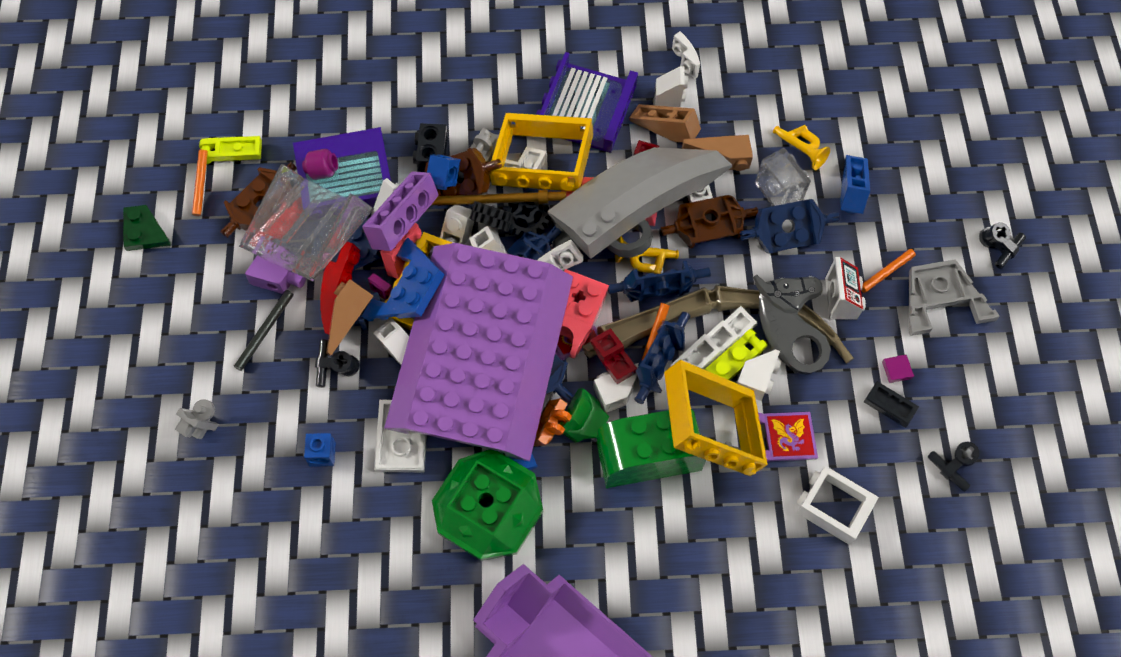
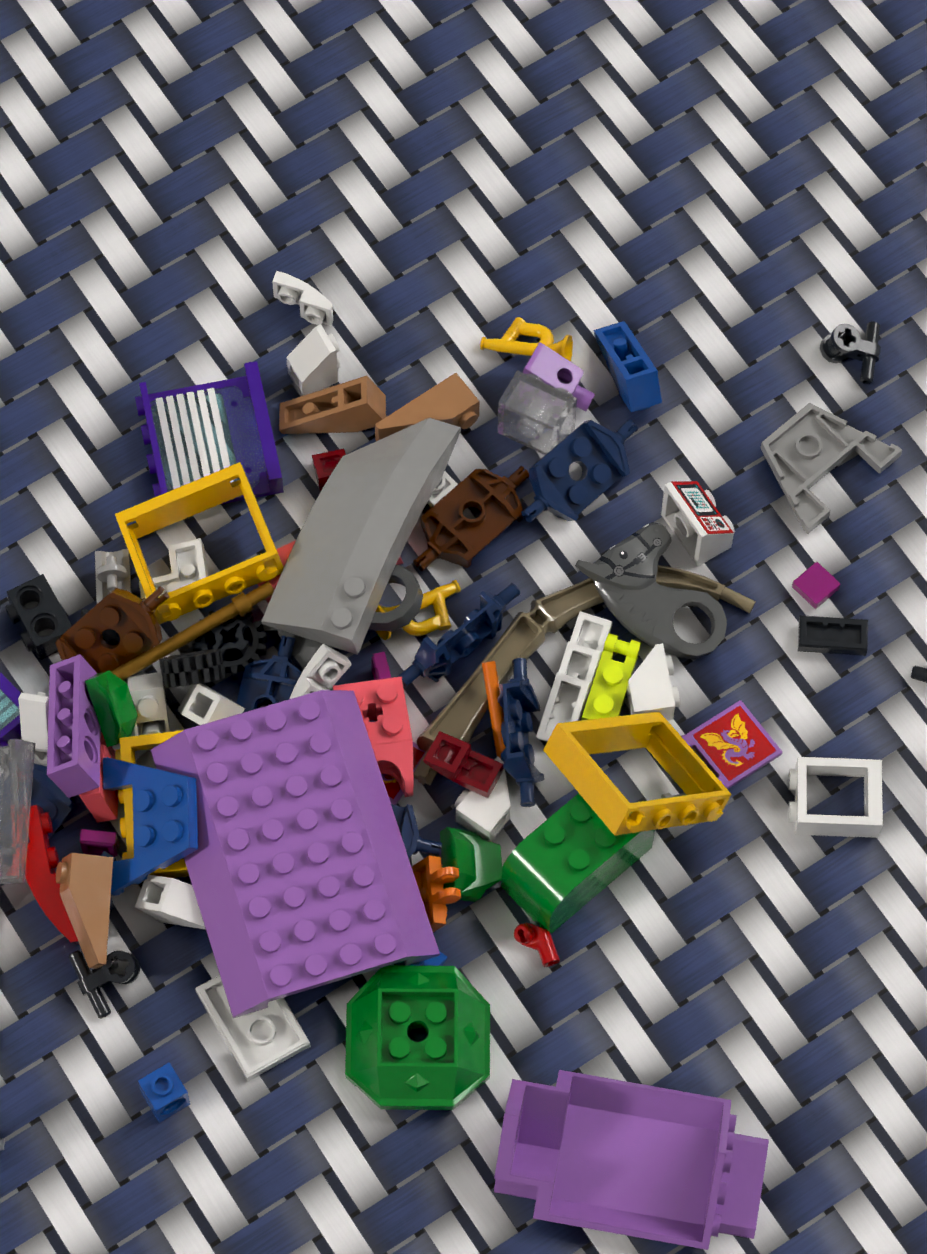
camera: 30 degrees left, 0 degrees up
blue brick [427,155,461,190] -> none
orange bar [861,249,916,293] -> none
none -> green slope [85,670,138,747]
none -> magenta tile [371,652,391,680]
none -> torso [514,342,595,414]
none -> red arm [514,923,560,967]

